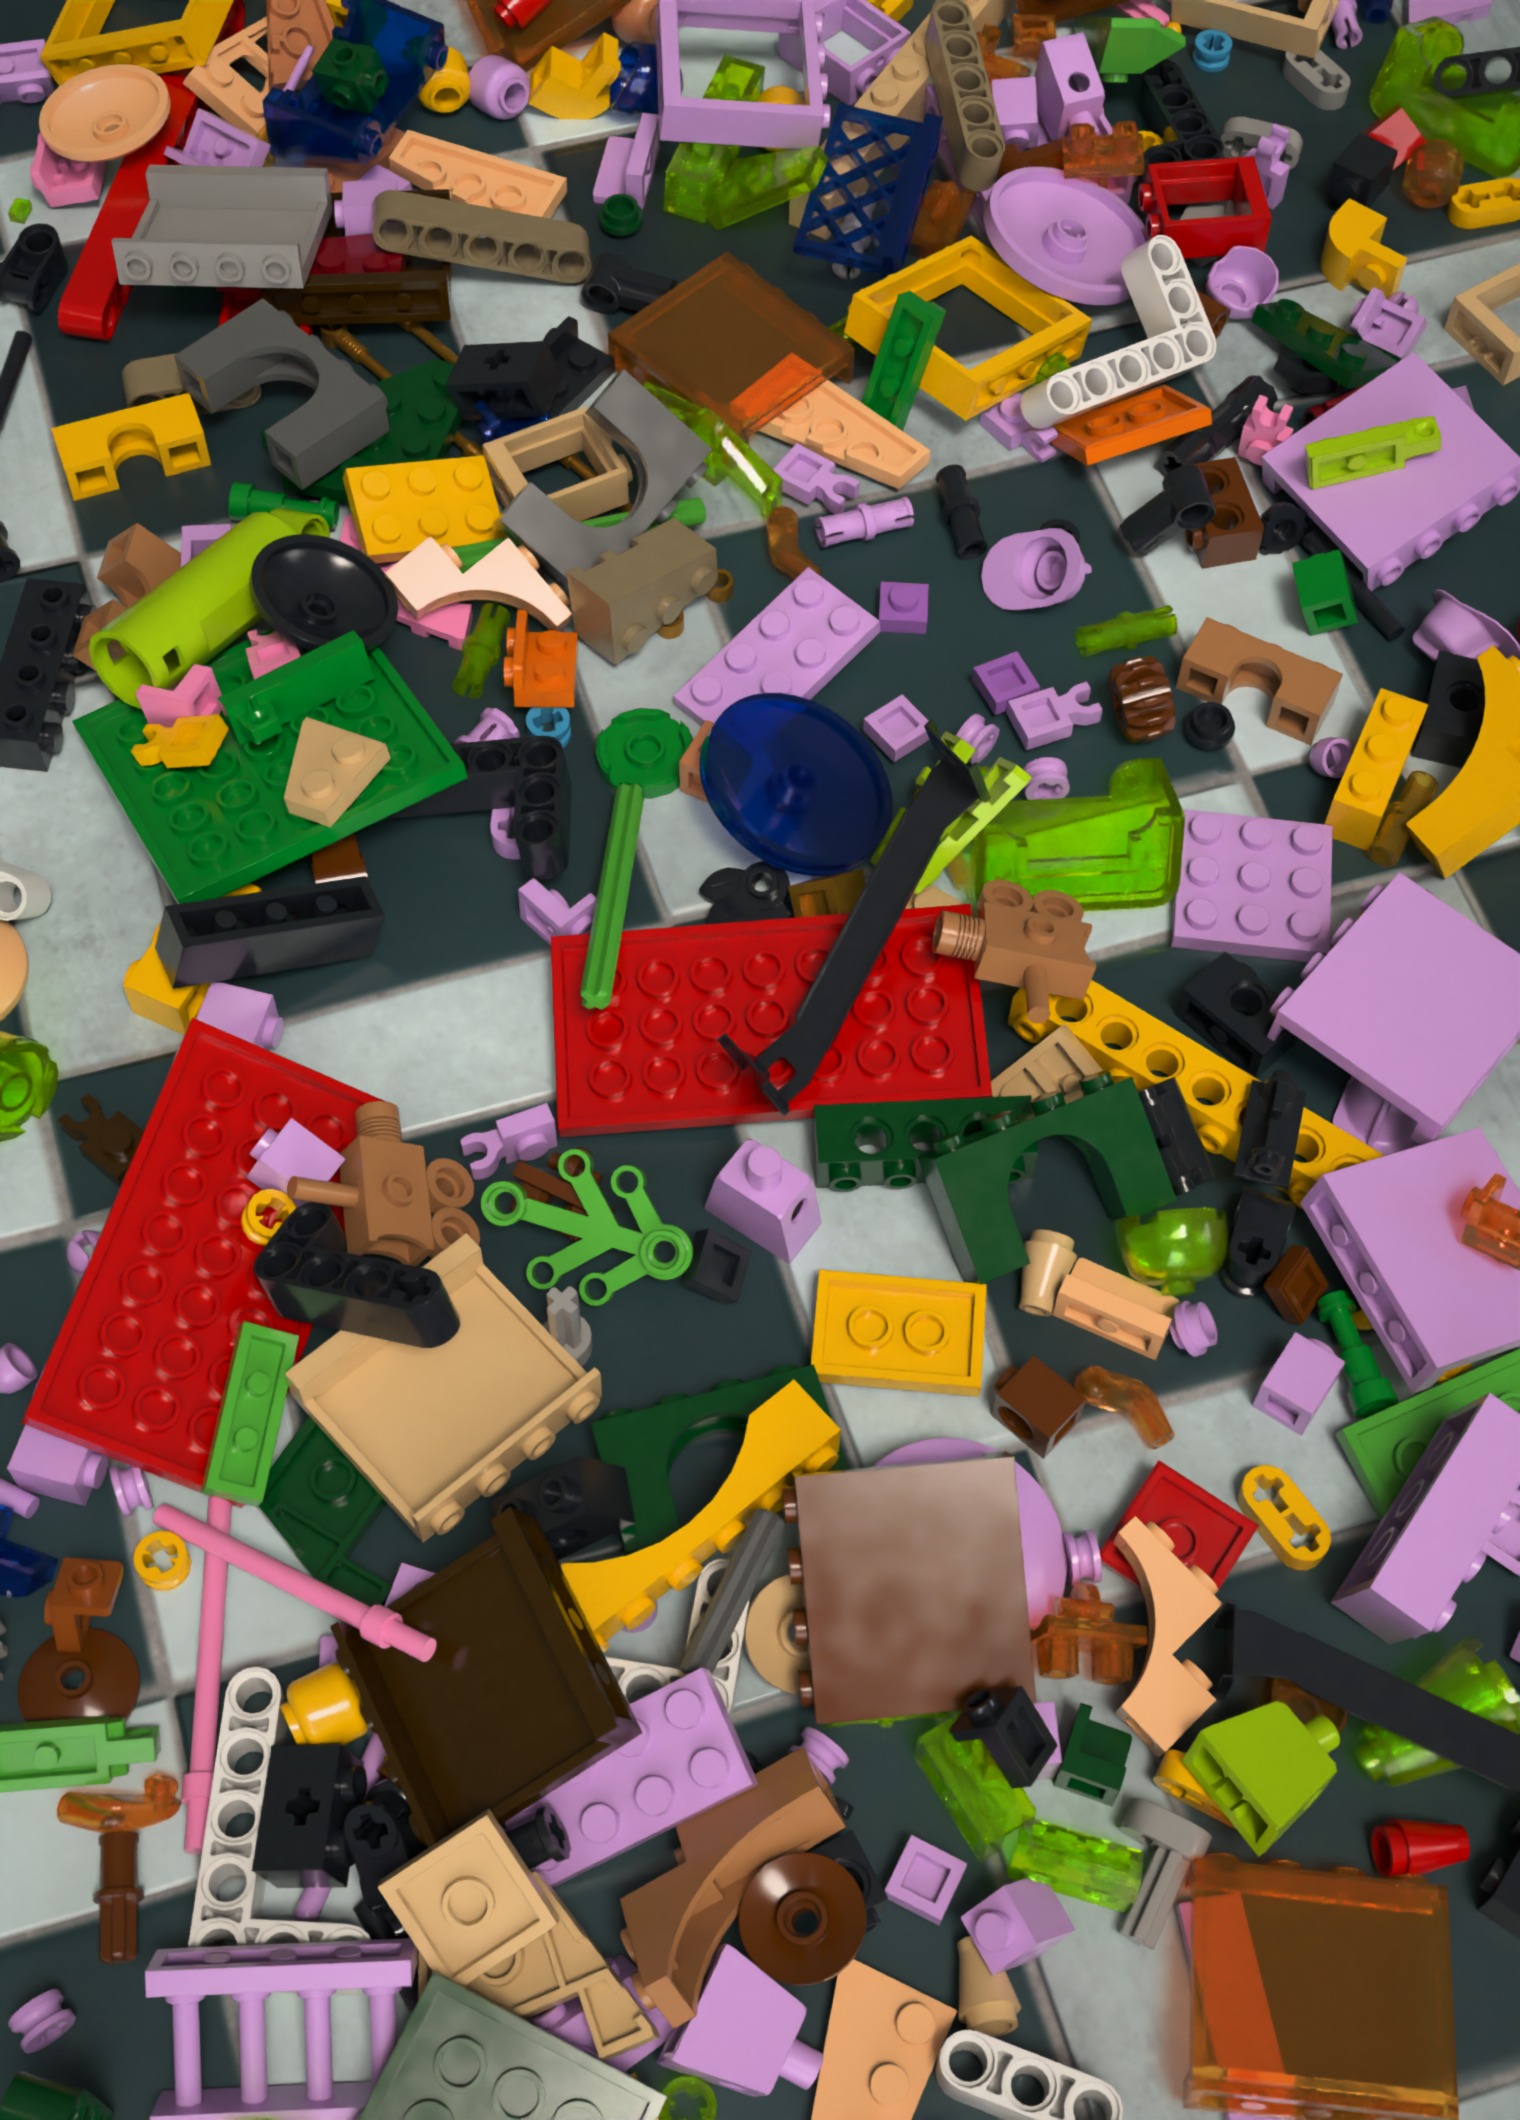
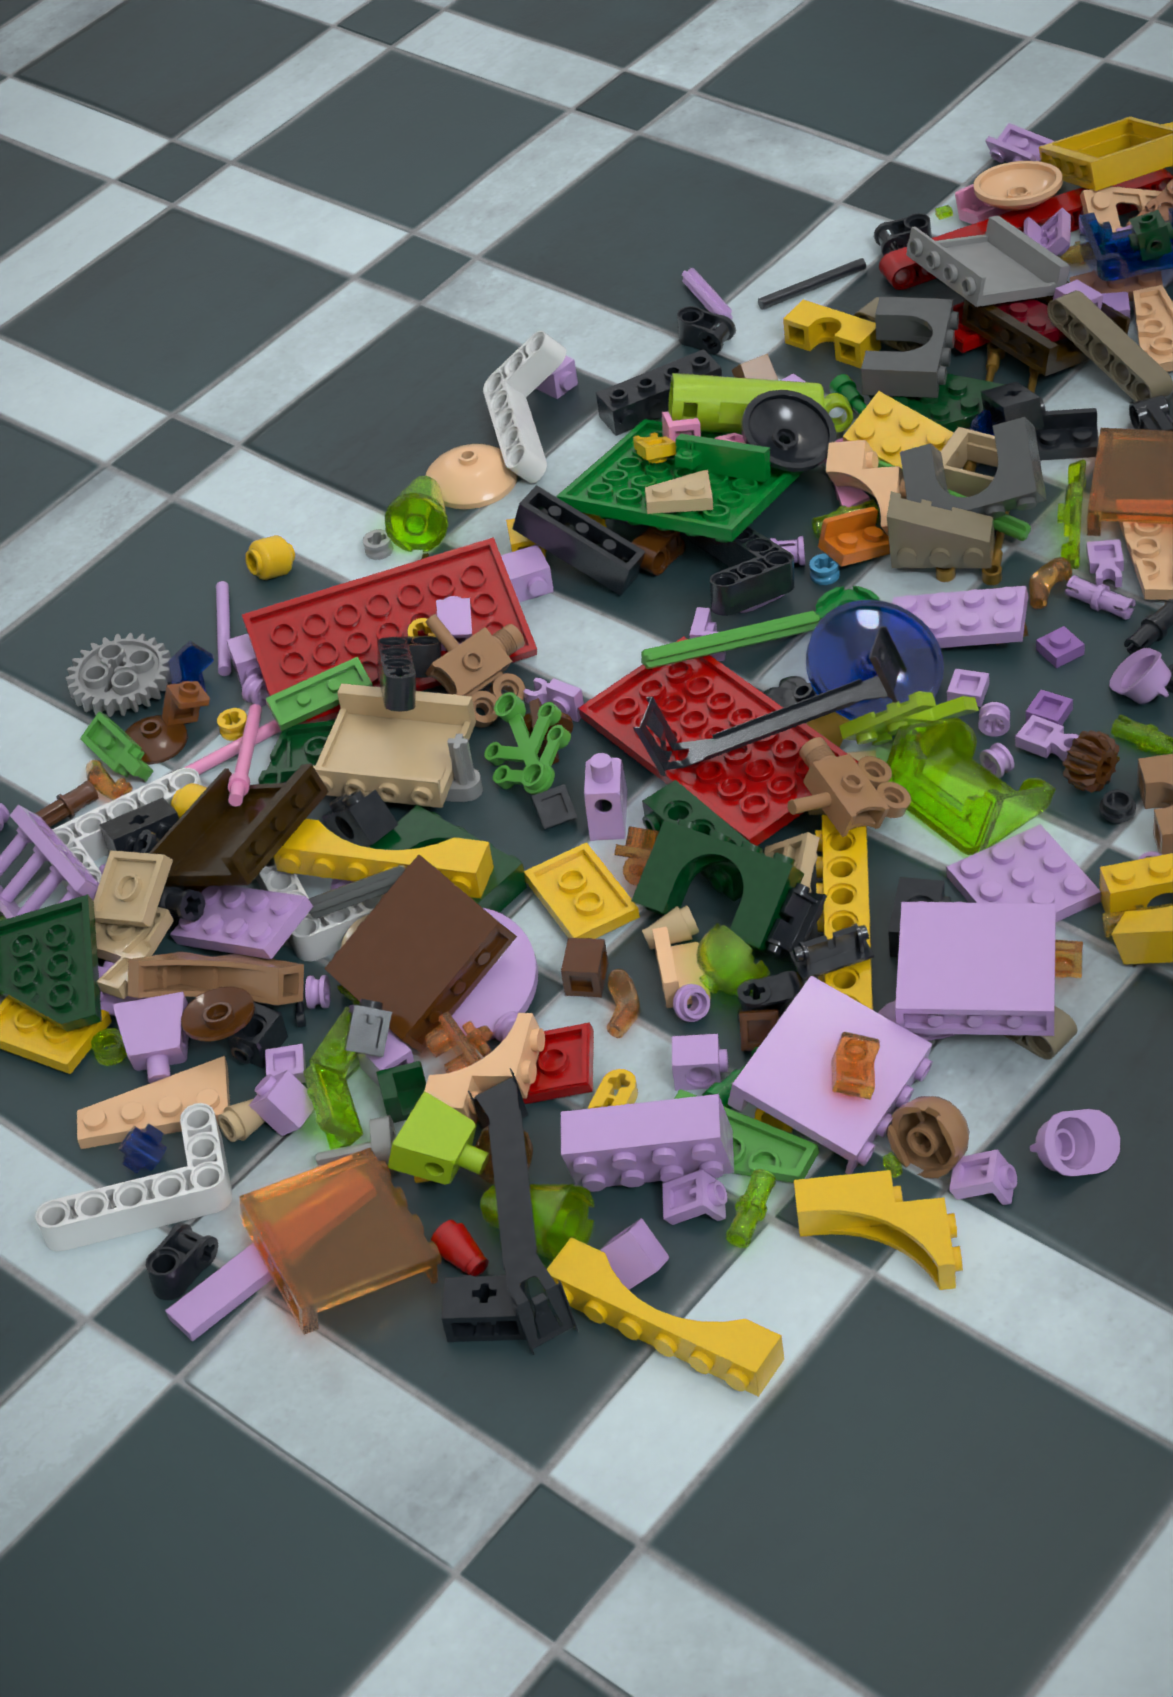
camera: 65 degrees right, 15 degrees down
none -> clear orange hips [614,826,659,886]

